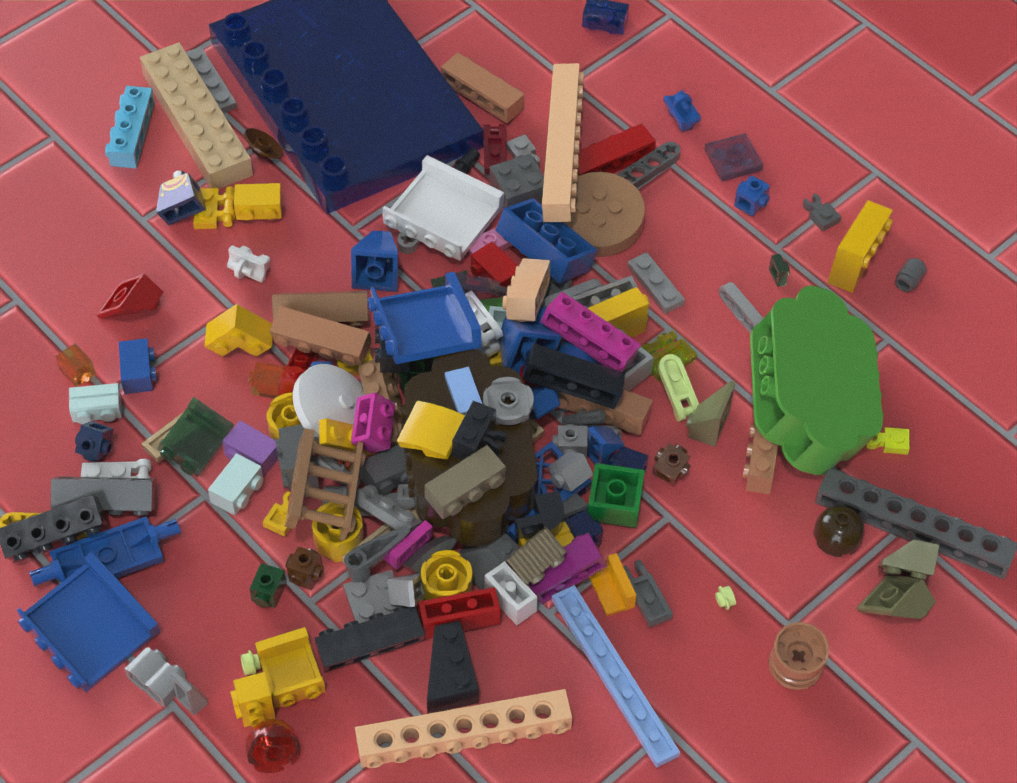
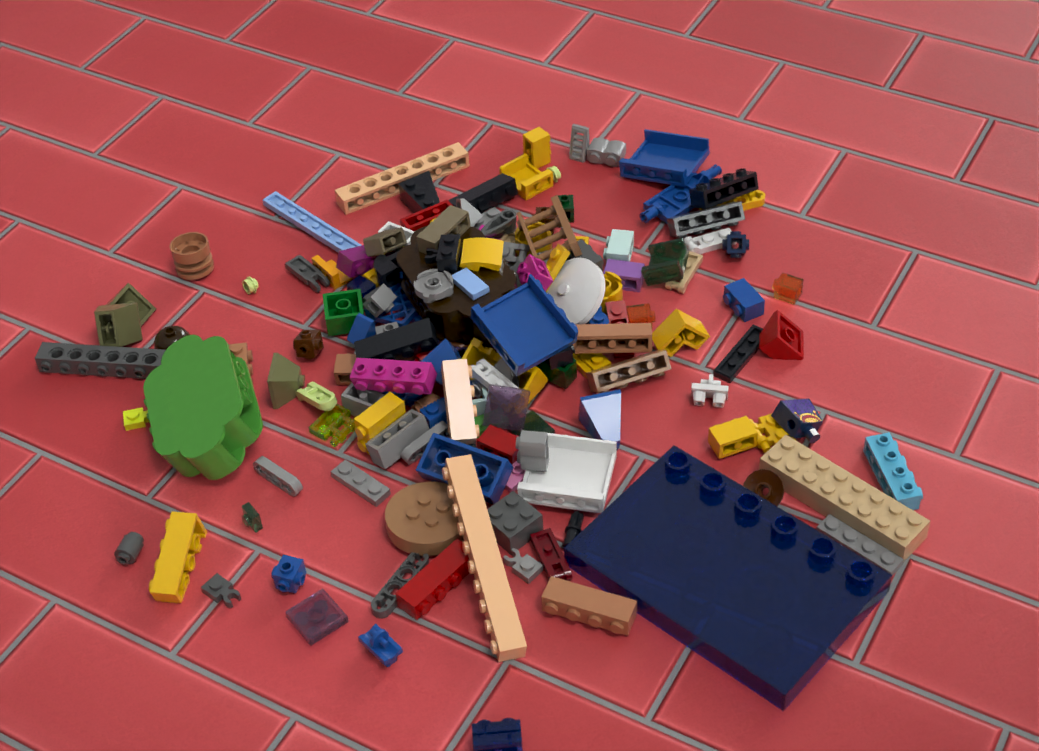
camera: 165 degrees right, 10 degrees down
light aqua brick [69,383,122,424] -> none
clear red cylinder [246,719,301,773] -> none
clear blue brick [609,446,649,474] -> none
none -> light grey brick [516,430,549,472]
none -> black tile [713,325,763,383]

